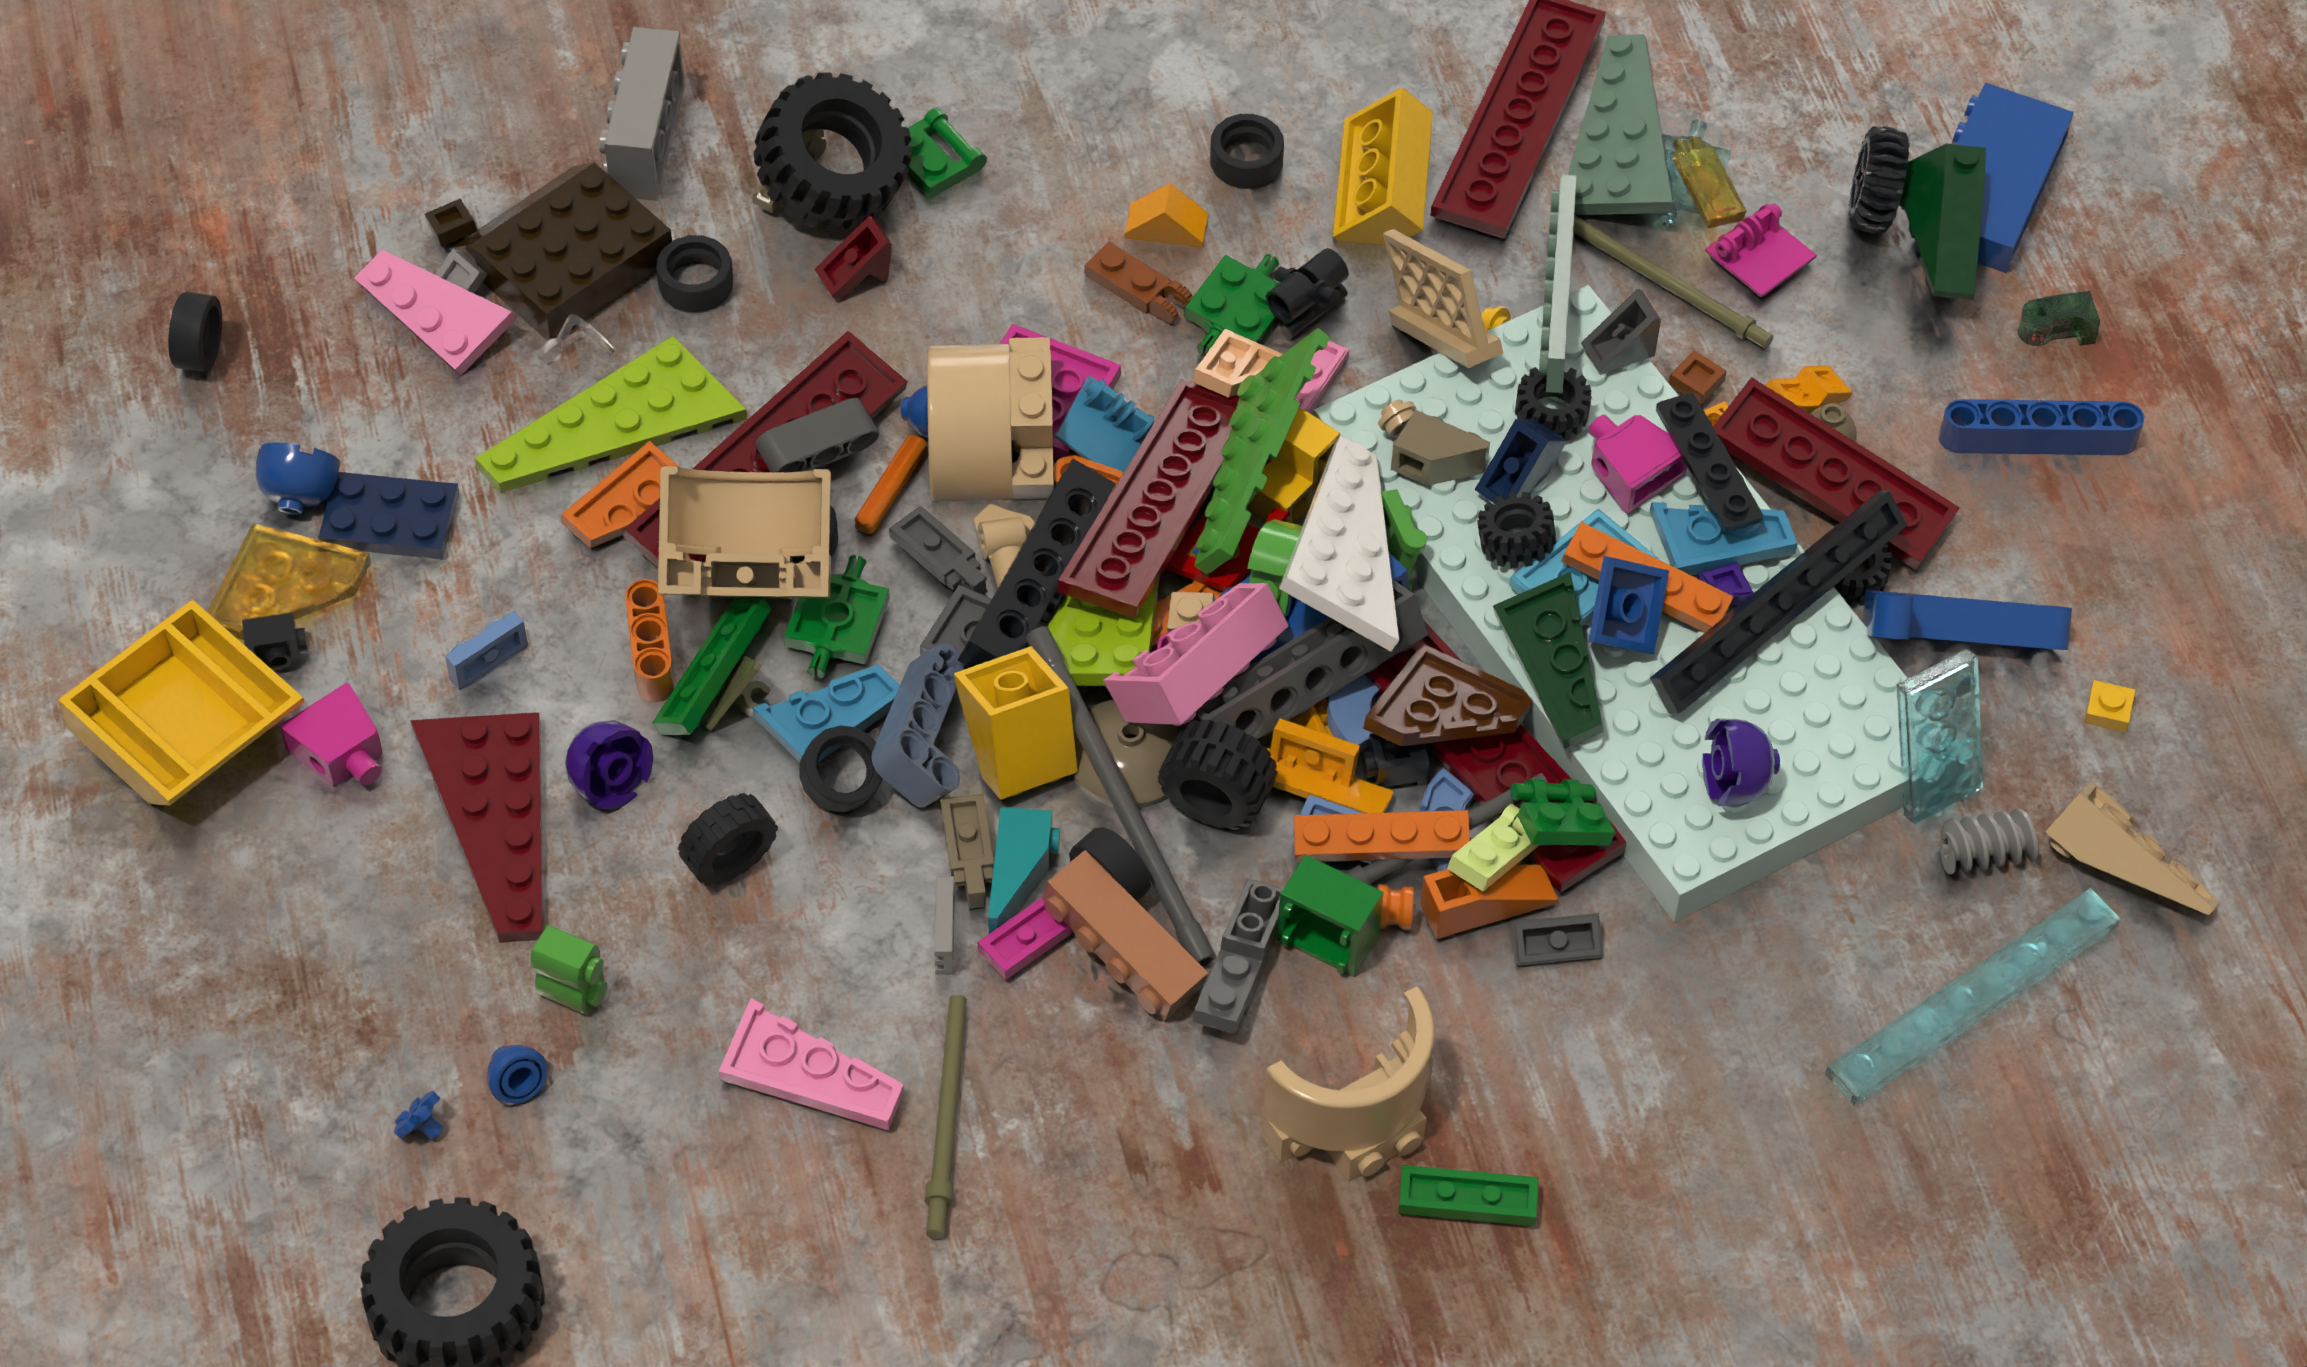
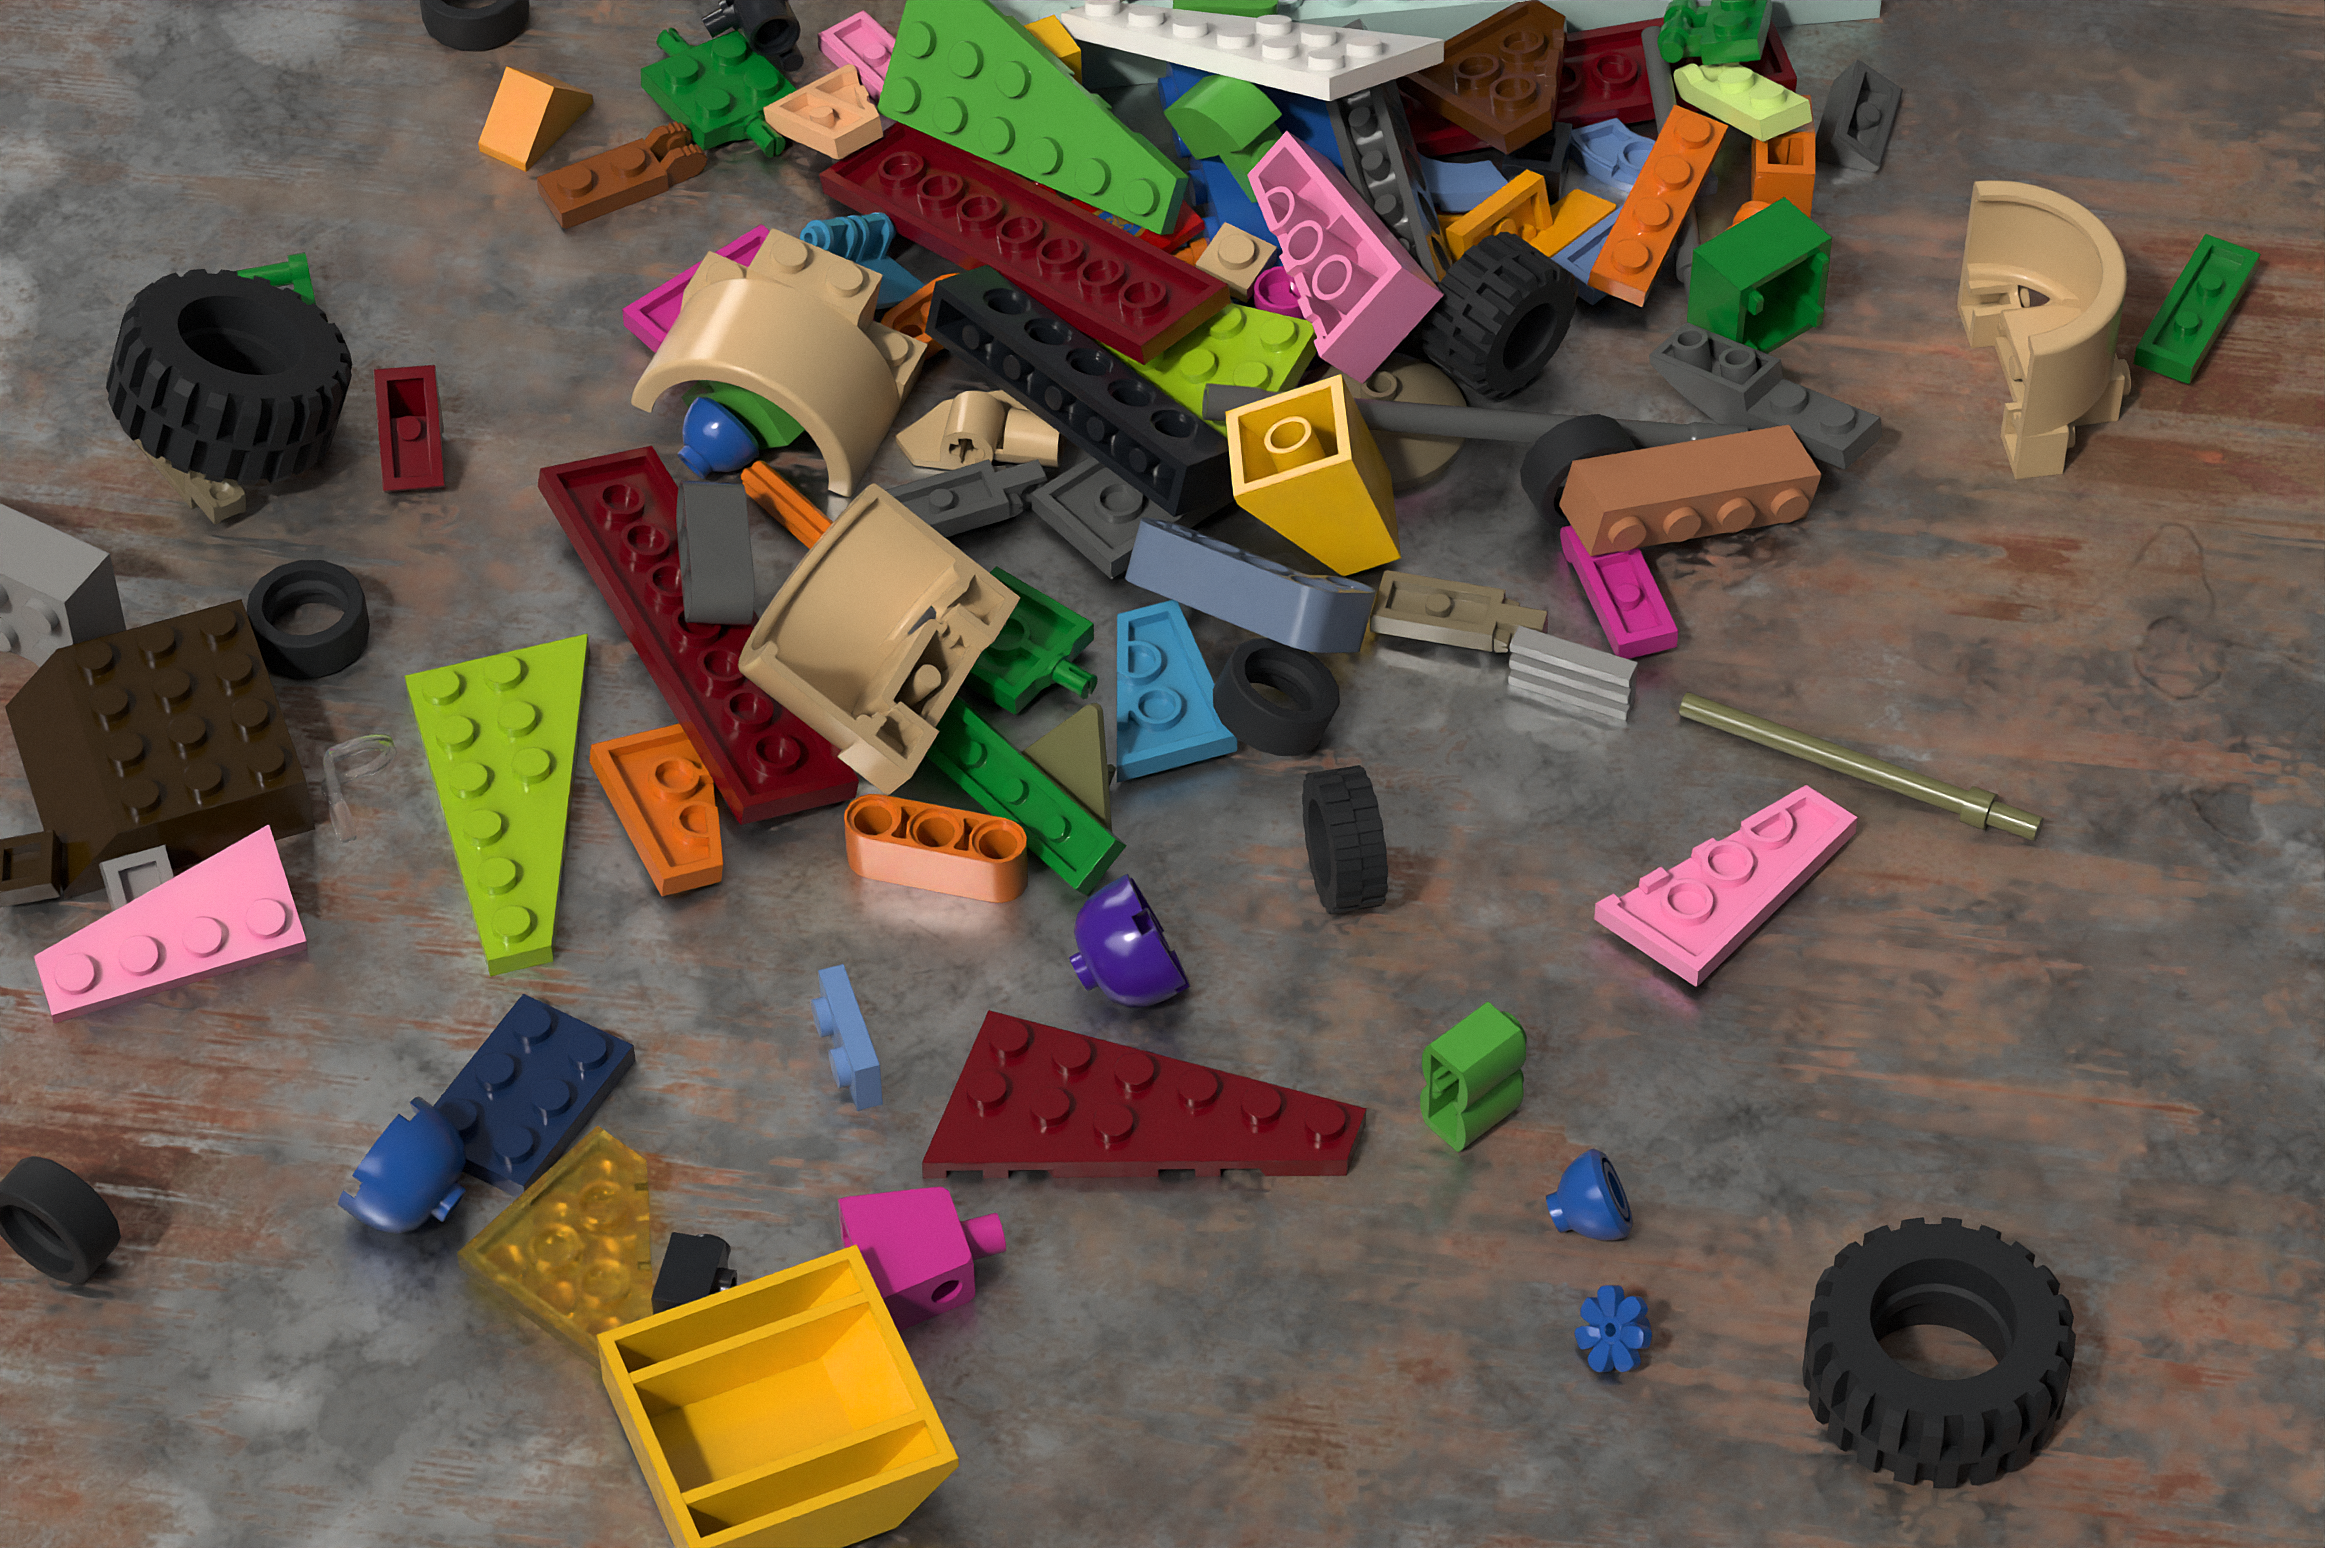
camera: 65 degrees left, 5 degrees down
teal slope [988,807,1060,934] -> none

